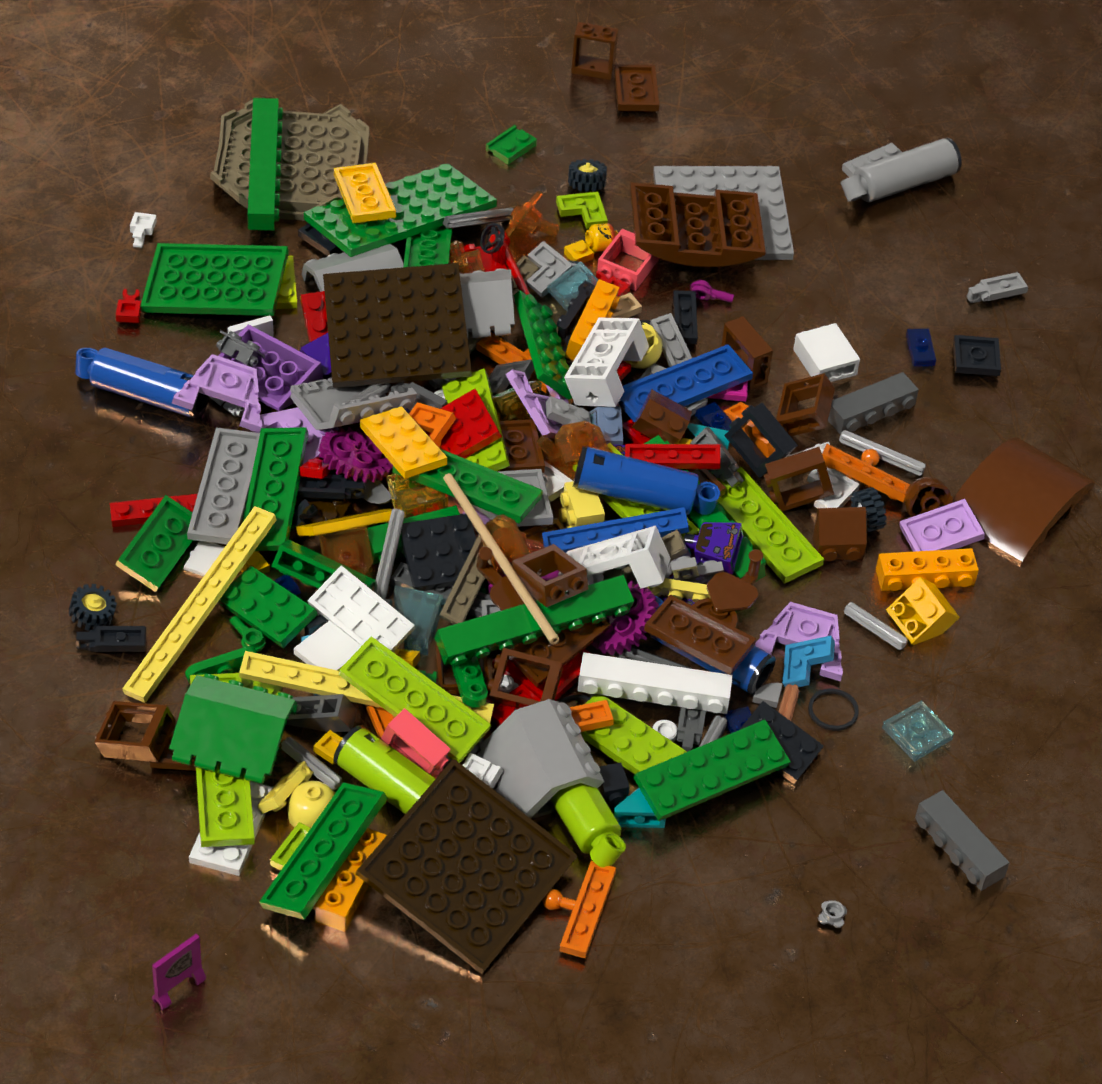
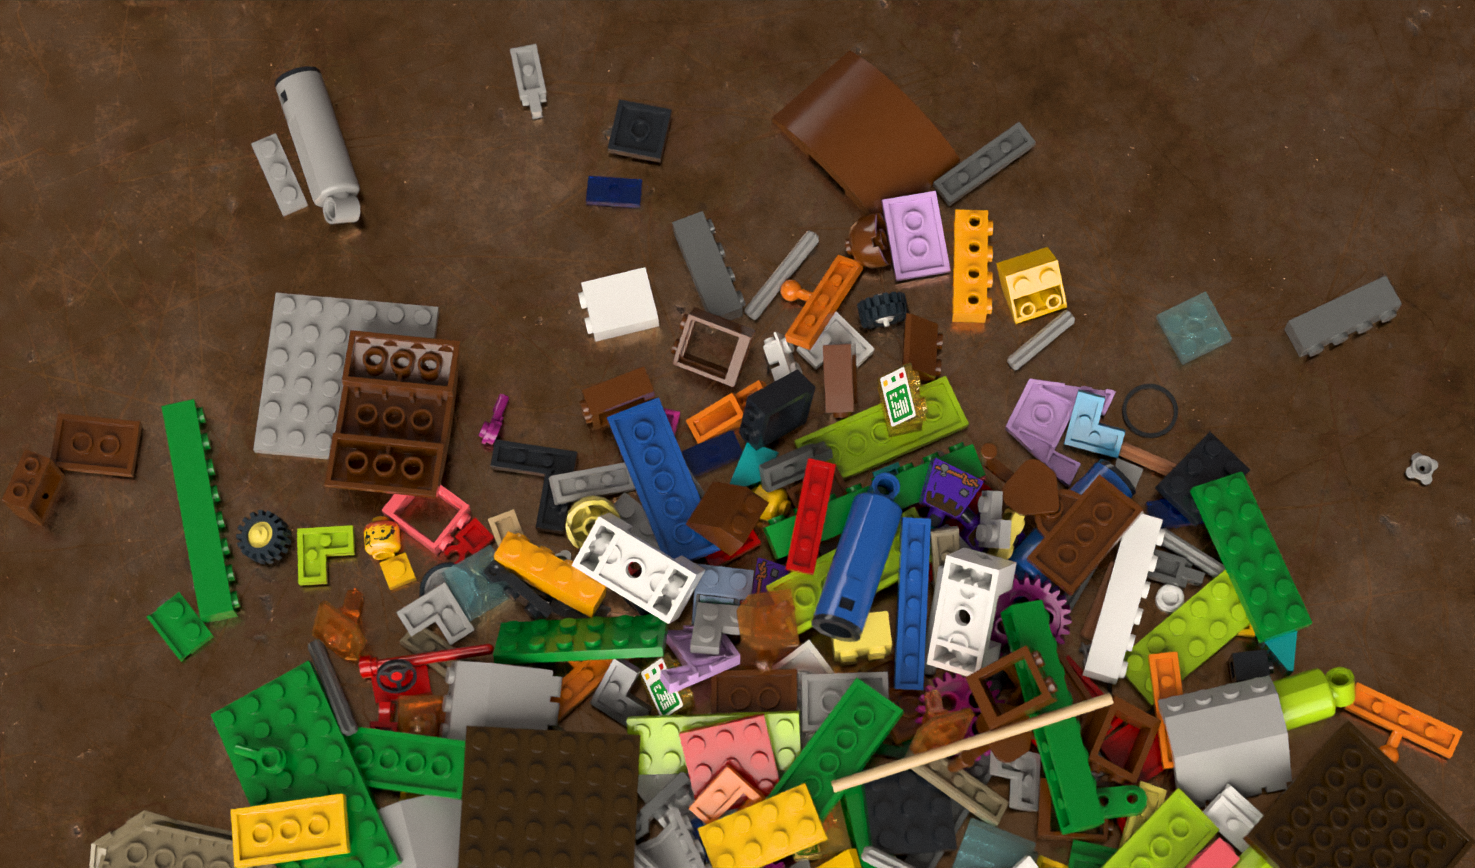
camera: 75 degrees left, 25 degrees up
none -> green brick [161,399,241,624]
none -> green plate [234,743,288,774]
none -> slope [876,363,928,438]
none -> dark grey plate [933,122,1036,206]

